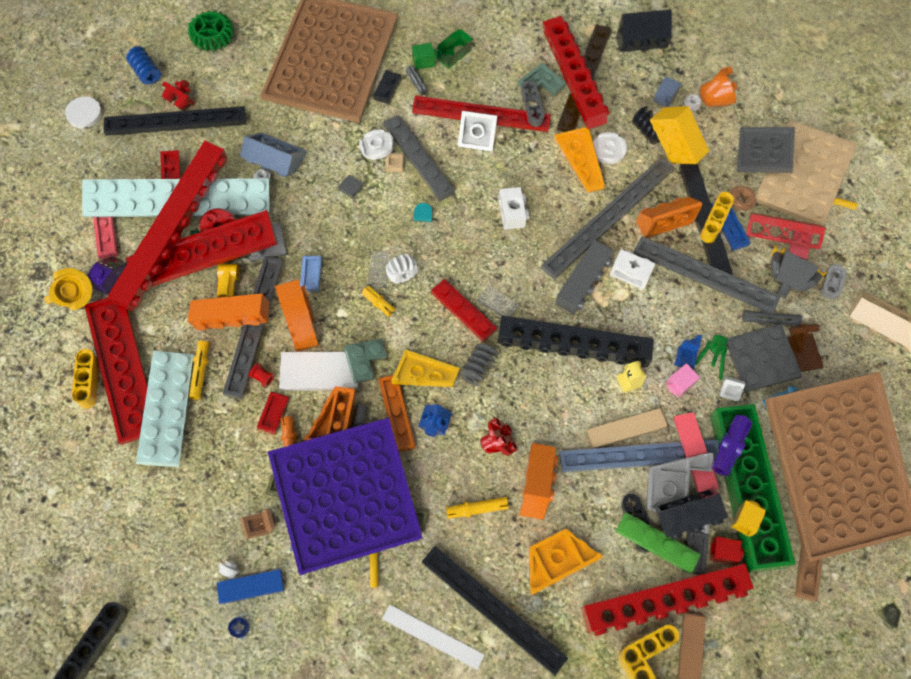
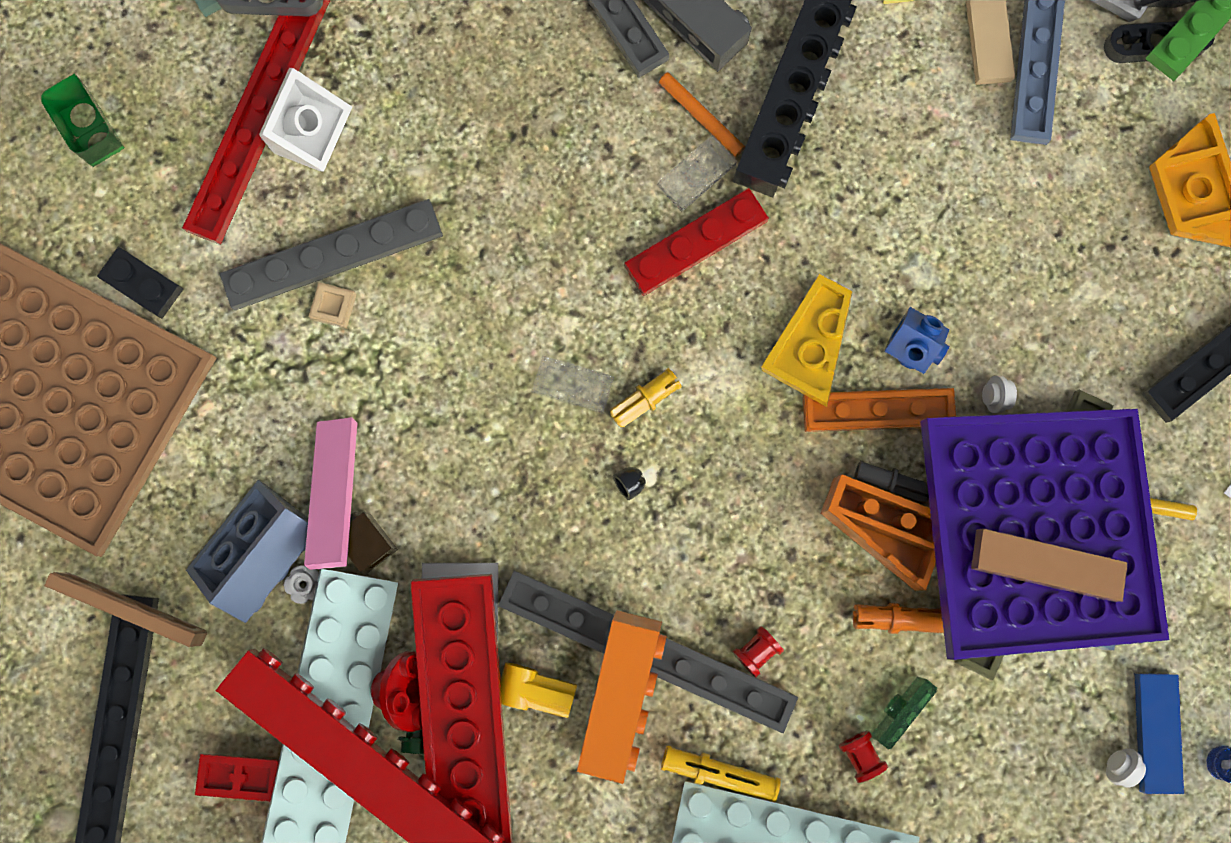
camera: 75 degrees left, 15 degrees up
red hips [161,80,195,111] -> none
medium nougat bracket [240,509,276,540] -> none
red tile [256,392,290,435] -> none
orange wedge [275,279,319,352] -> none
white tile [279,352,359,391] -> none
light blue tile [300,256,322,292] -> none
dark grey tile [338,174,364,199] -> none
sand green plate [344,339,387,384] -> none
white tile [359,129,394,160] -> none
white gear [386,254,418,284] -> none
dark grey axle [406,65,427,95] -> none
green brick [412,42,438,70] -> none
teal tile [414,203,432,222] -> none
yellow pin [446,496,509,520] -> none
dark grey piece [459,343,498,386] -> none
red plate [480,417,518,456] -> none
white brick [498,187,529,230] -> none
orange wedge [519,443,558,520] -> none
none -> medium nougat tile [44,572,207,647]
none -> bright pink tile [304,418,357,570]
none -> dark brown brick [348,512,398,573]
none -> black hinge [613,467,646,501]
none -> orange bar [658,72,746,157]
none -> red bush [838,730,888,783]
none -> clear green plate [871,676,937,750]
none -> medium nougat tile [971,529,1127,602]
none -> white plate [982,376,1017,414]

